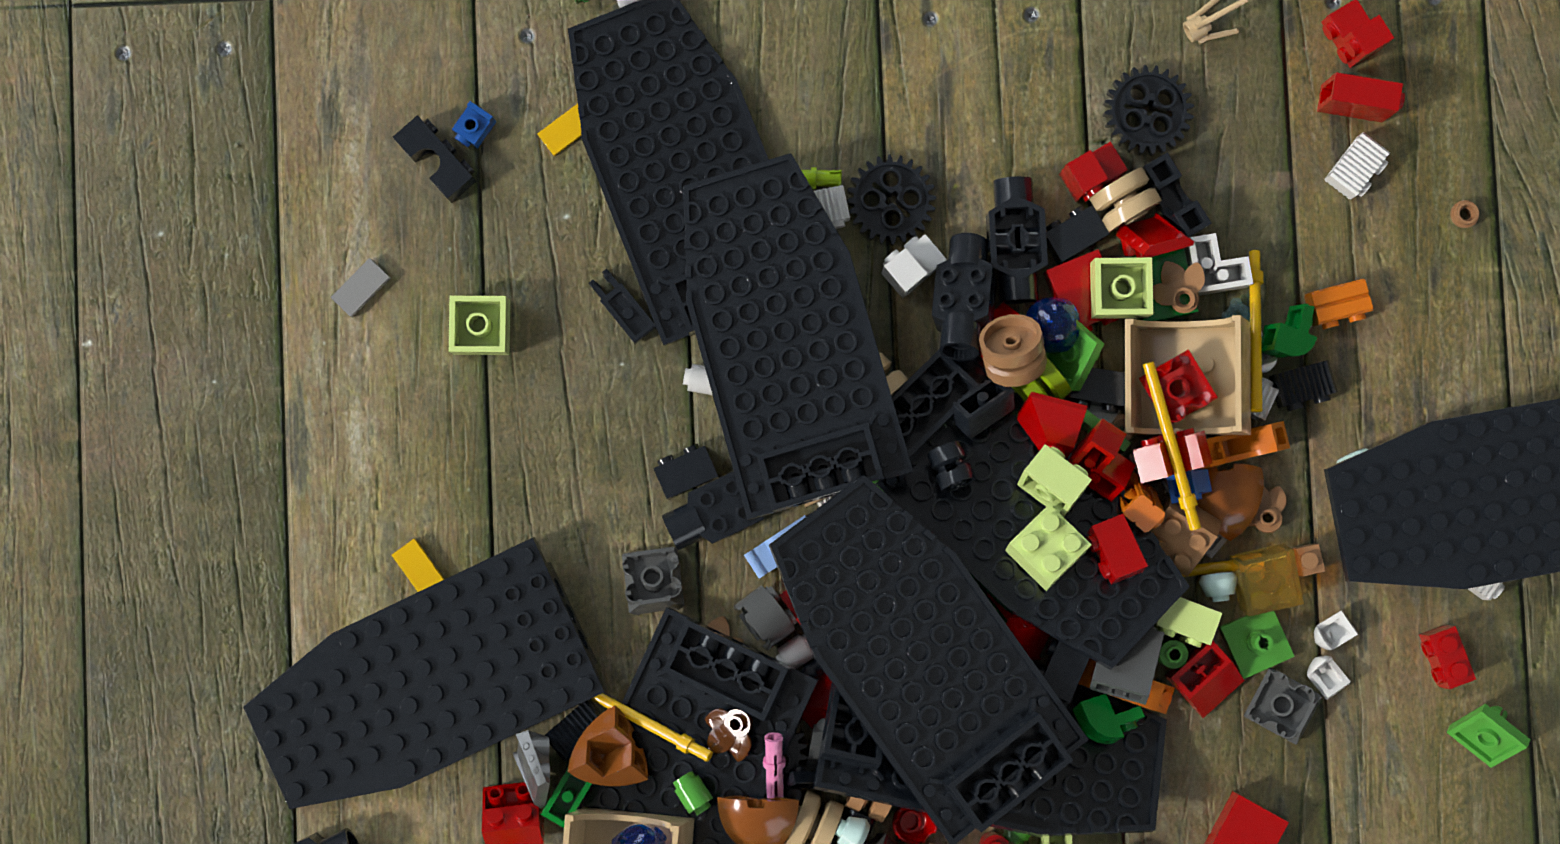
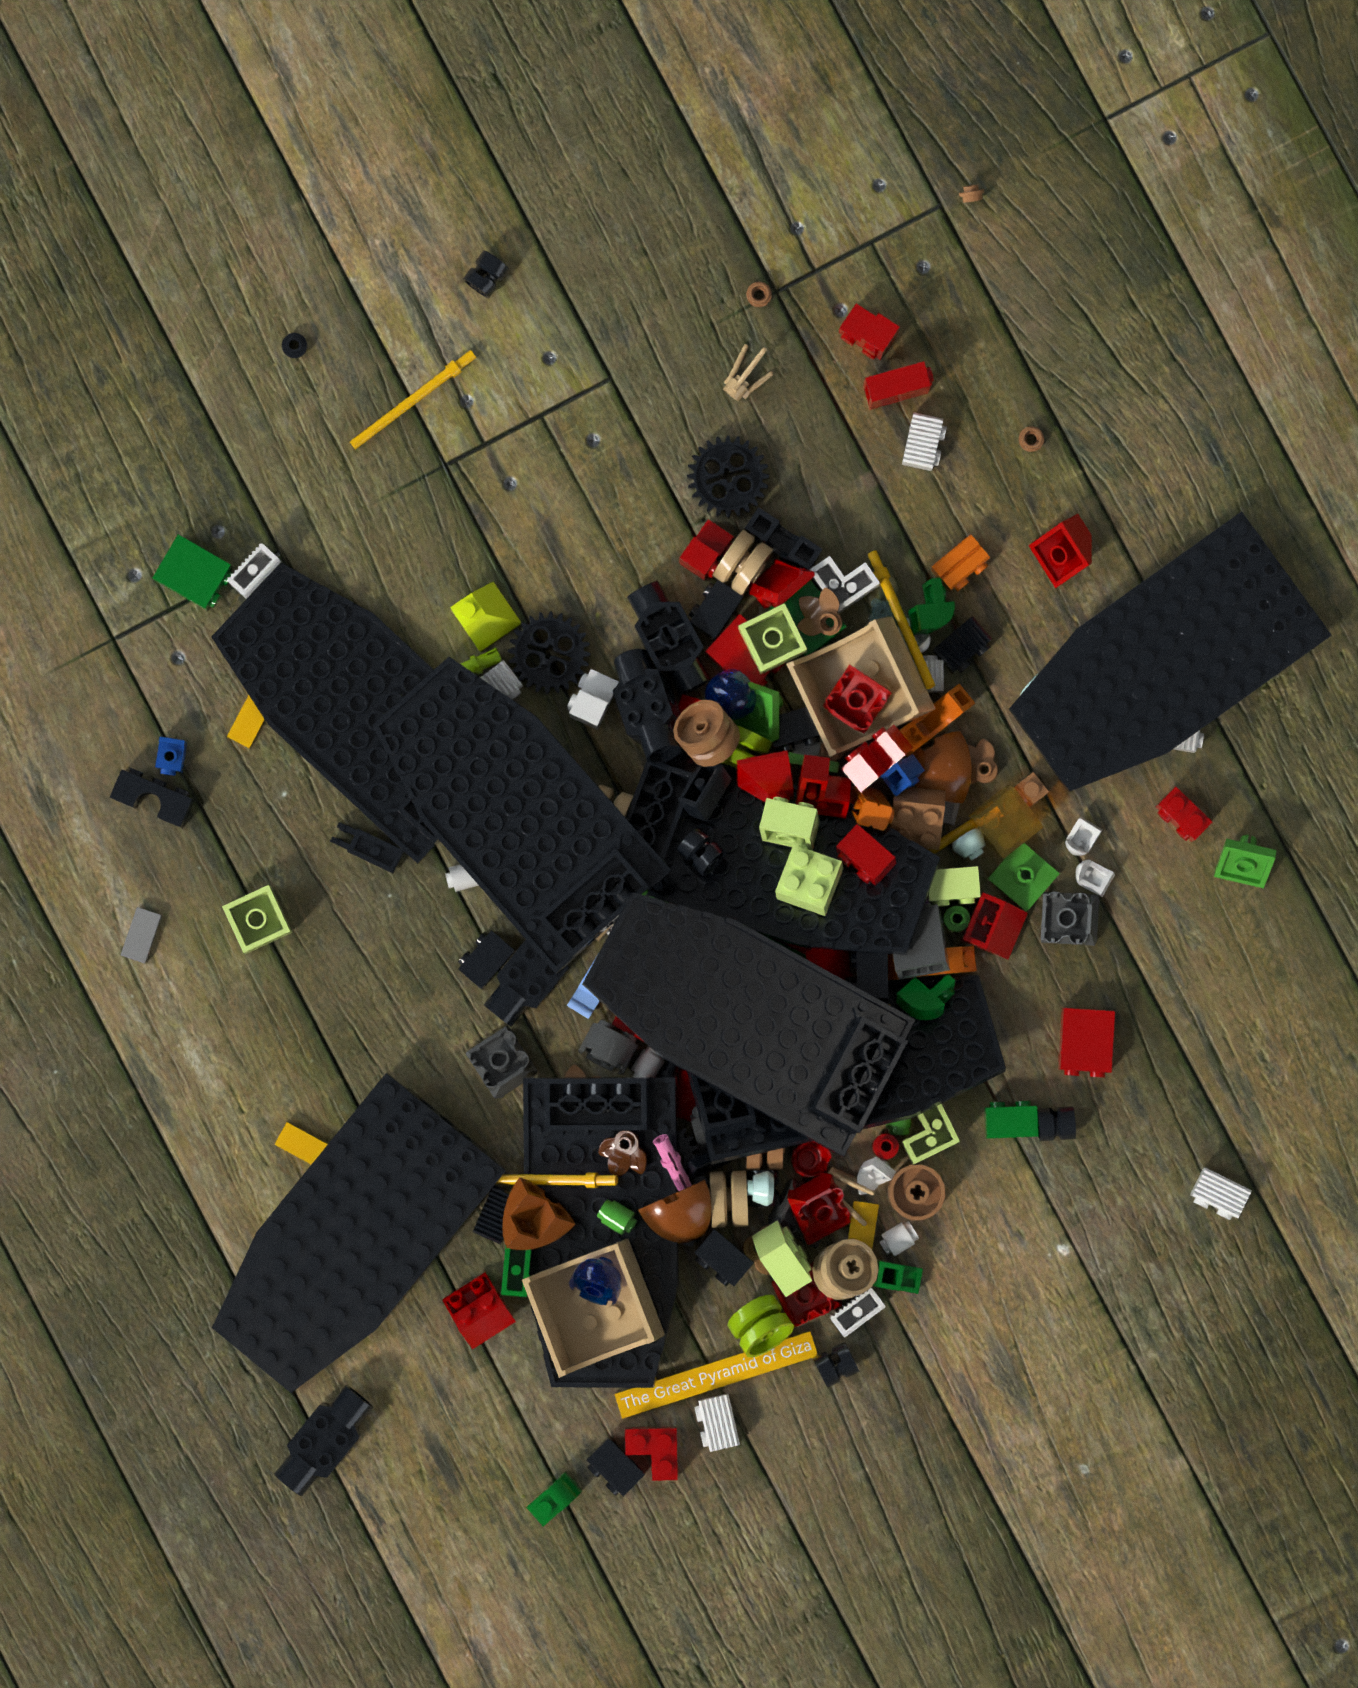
camera: 30 degrees left, 0 degrees up
dark grey slope [513,730,550,808] -> none
yellow bar [1143,361,1201,531] -> none
none -> neon yellow slope [450,582,521,652]
none -> red slope [1028,514,1092,588]

